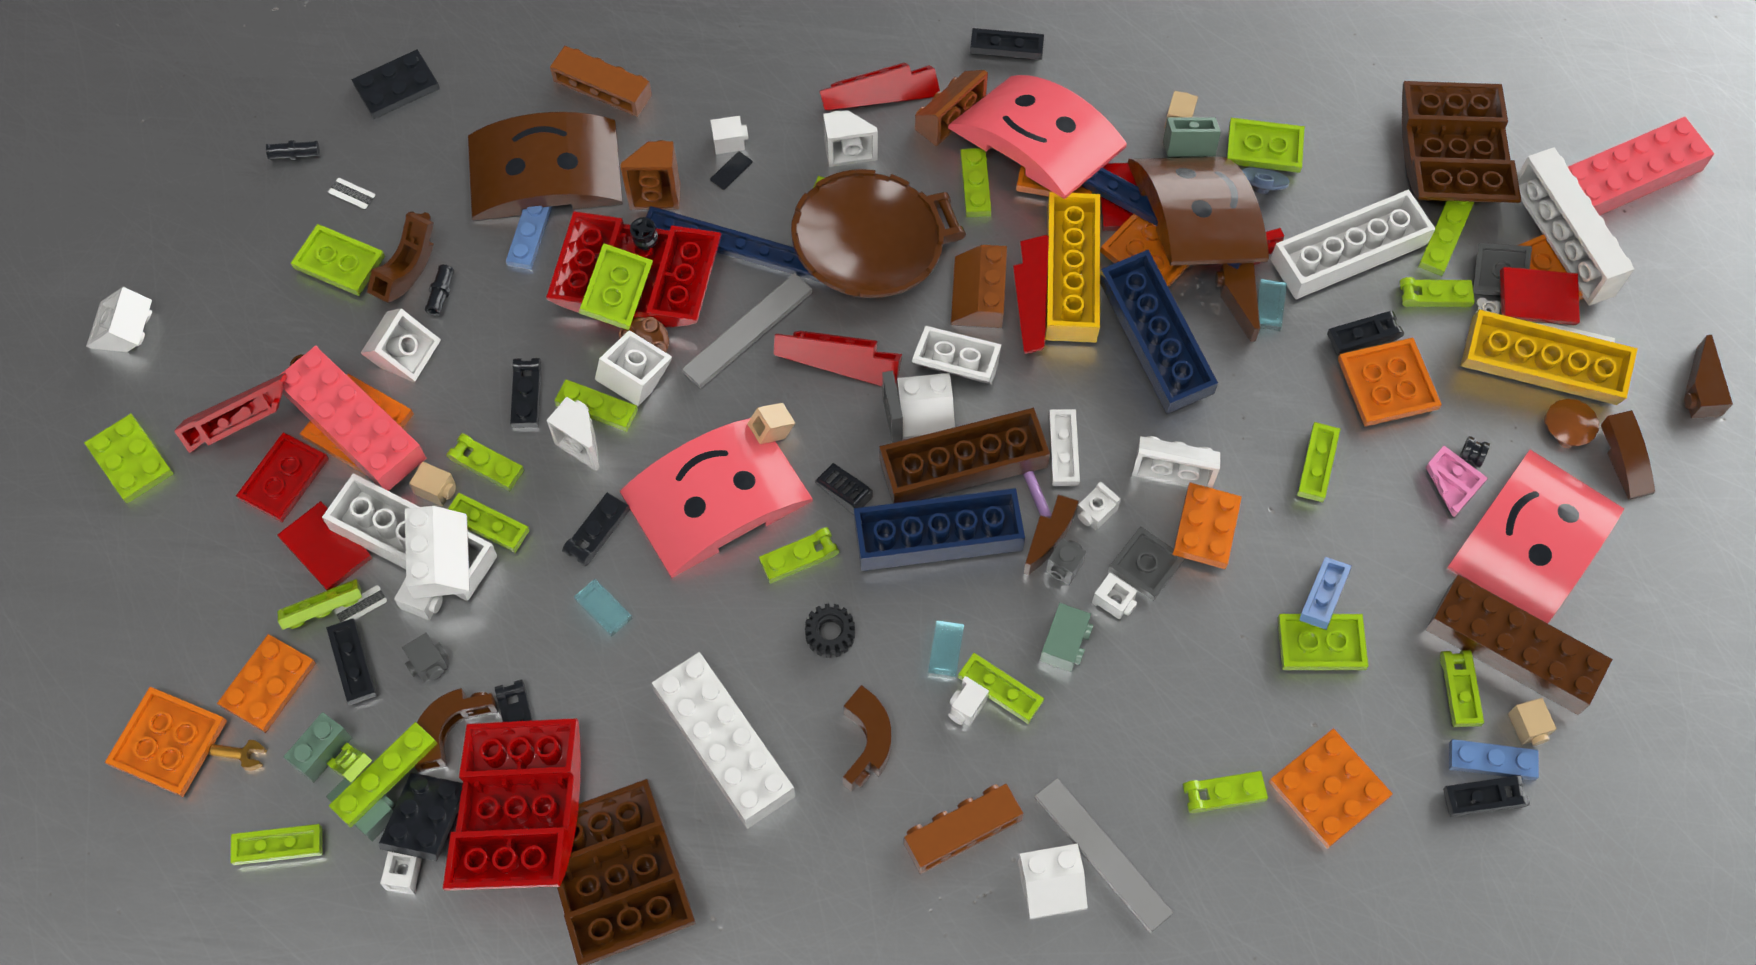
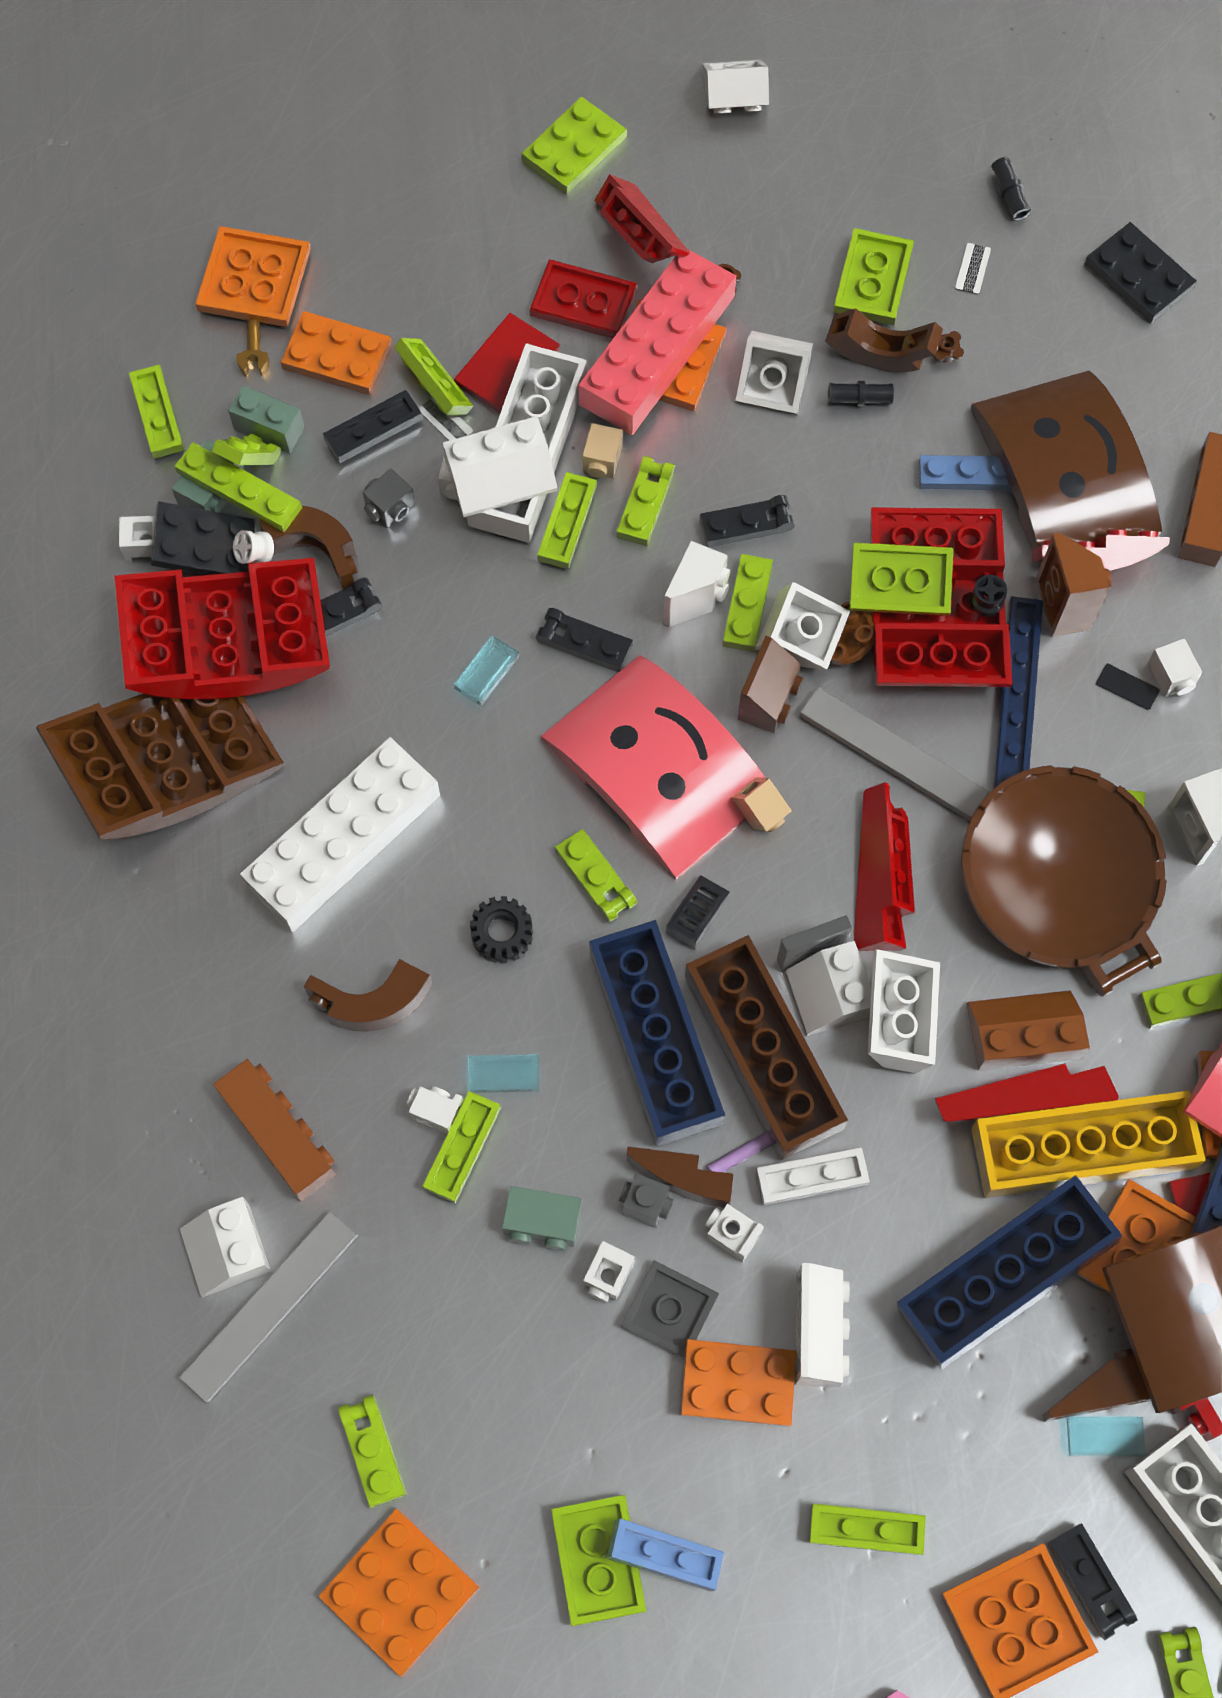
camera: 80 degrees right, 5 degrees up
none -> white wheel [233,530,274,564]
none -> slope [737,636,804,733]
none -> slope [1032,530,1170,571]

